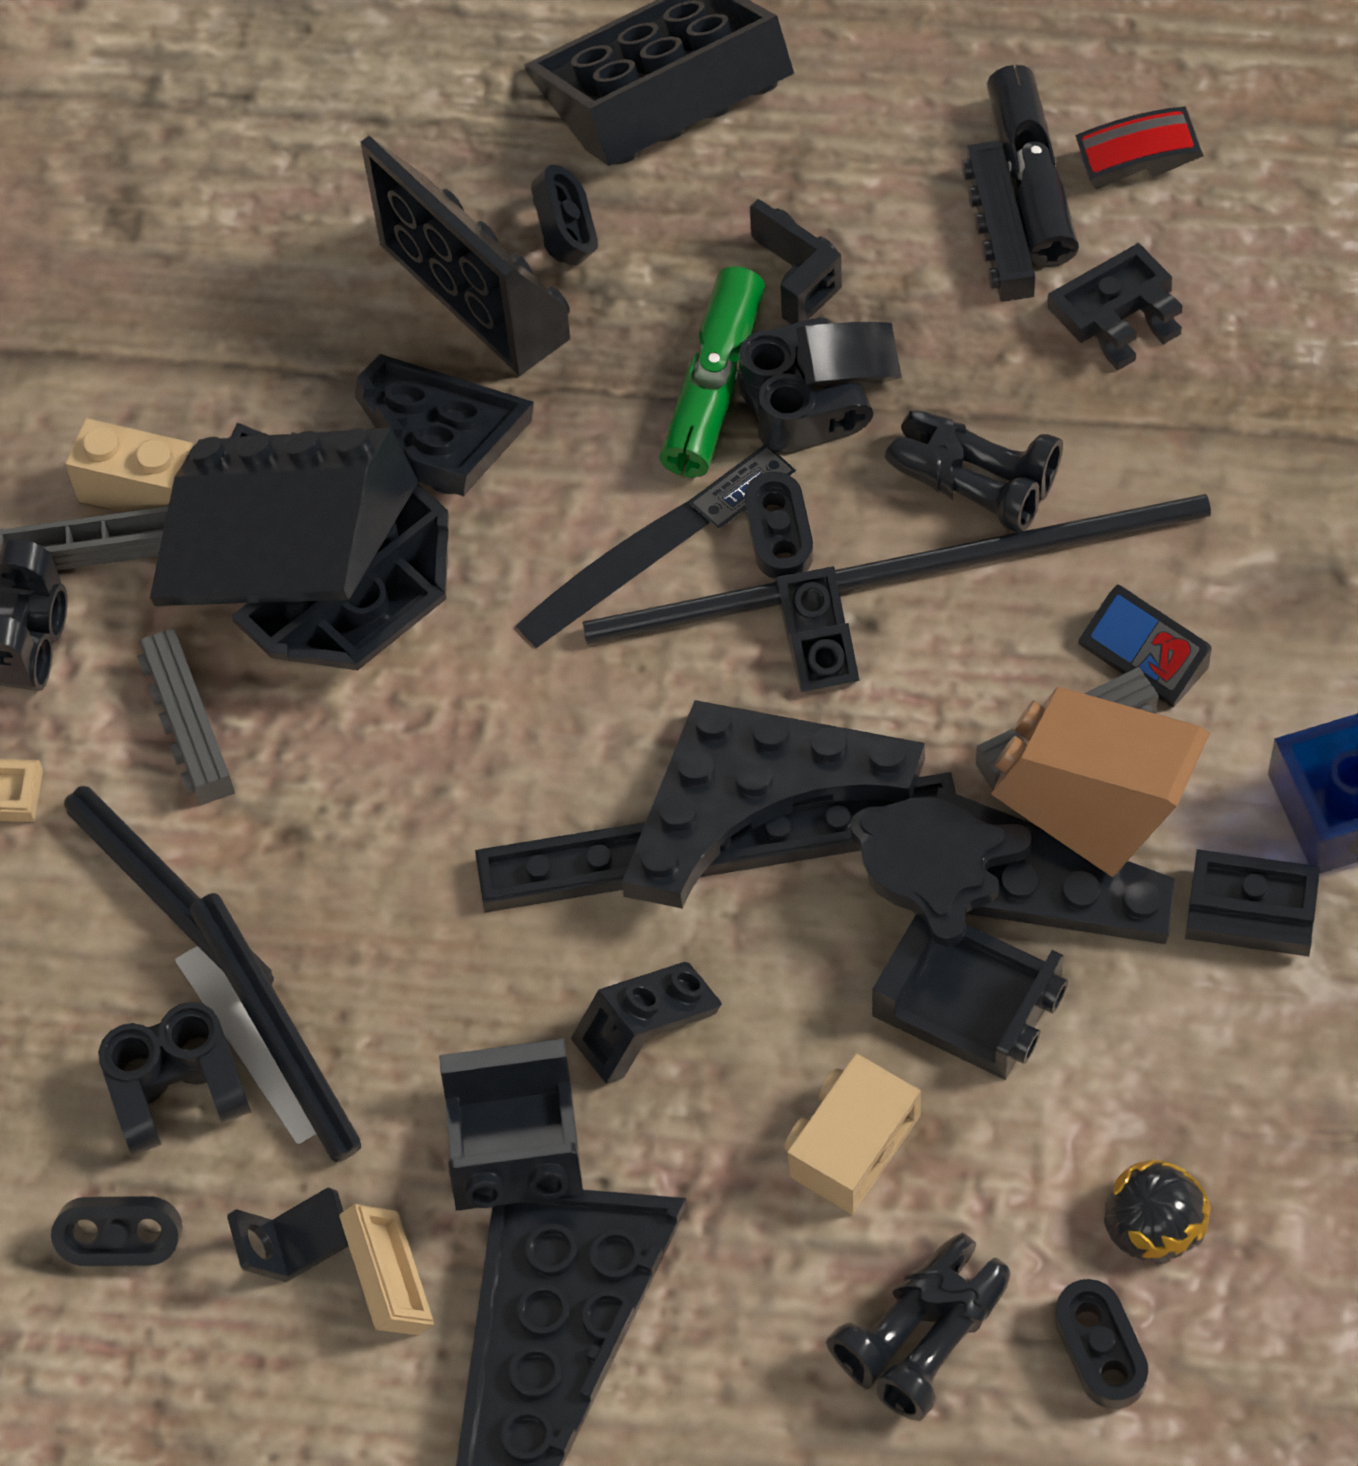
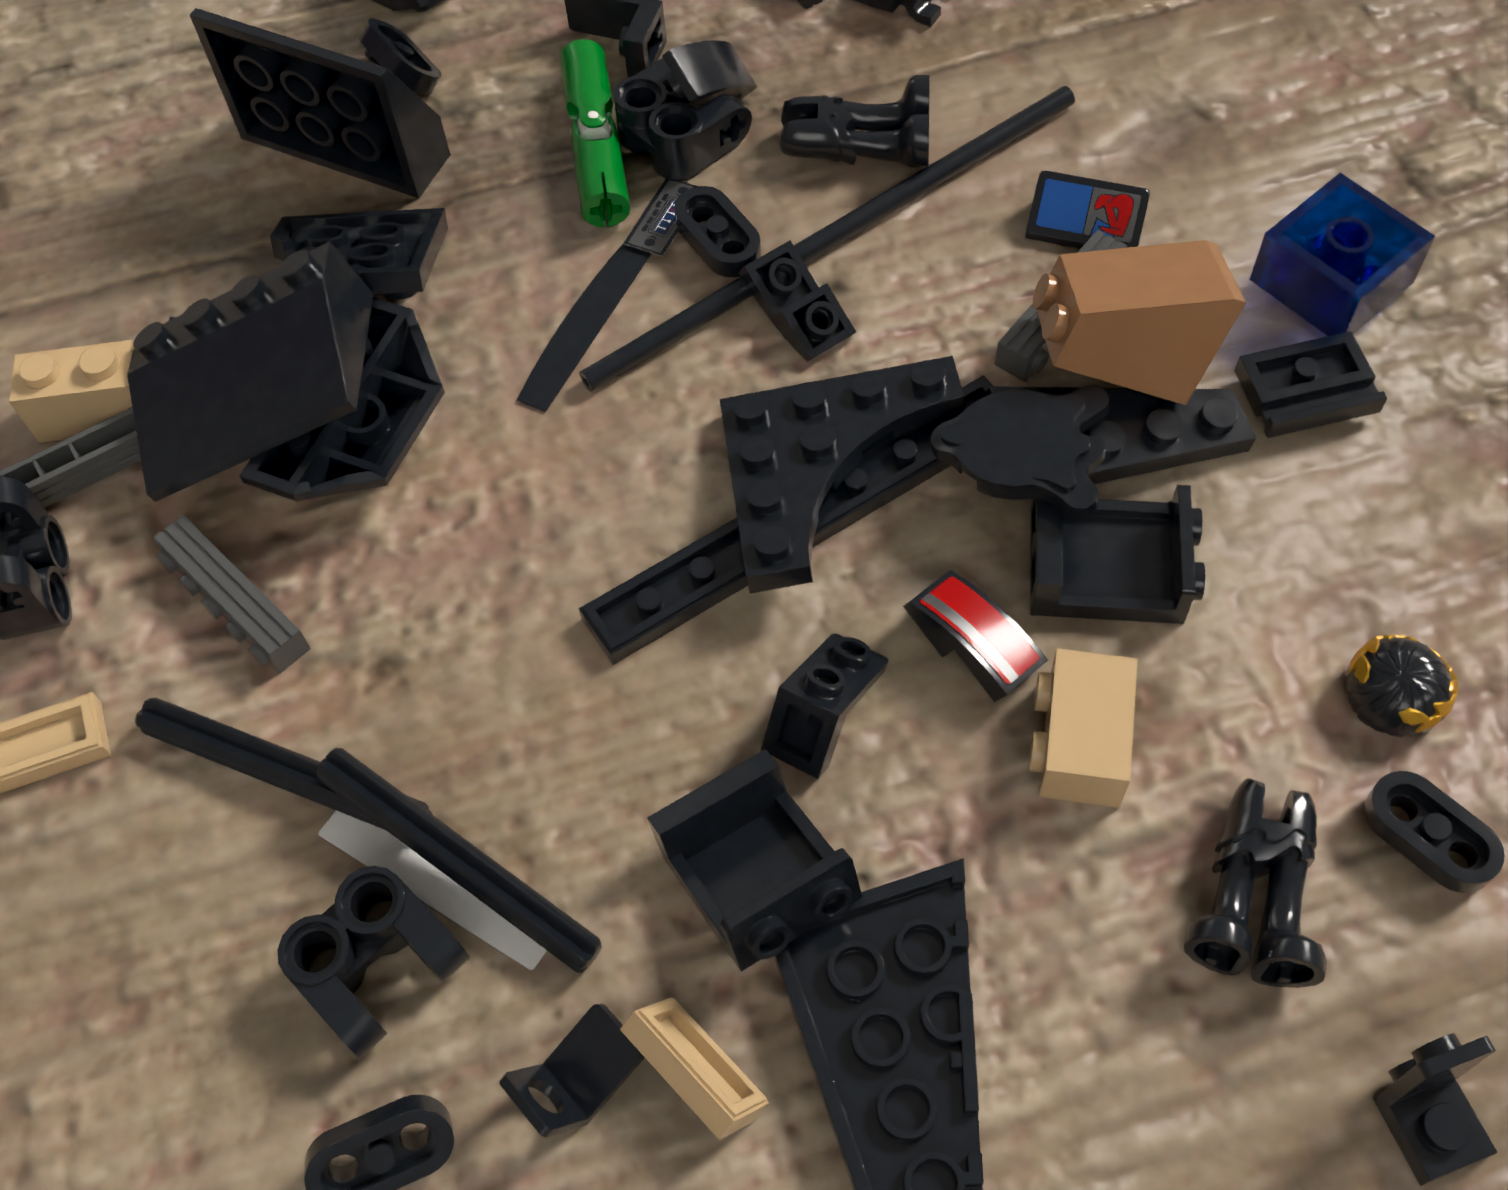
camera: 25 degrees left, 0 degrees up
none -> slope [903,570,1048,702]

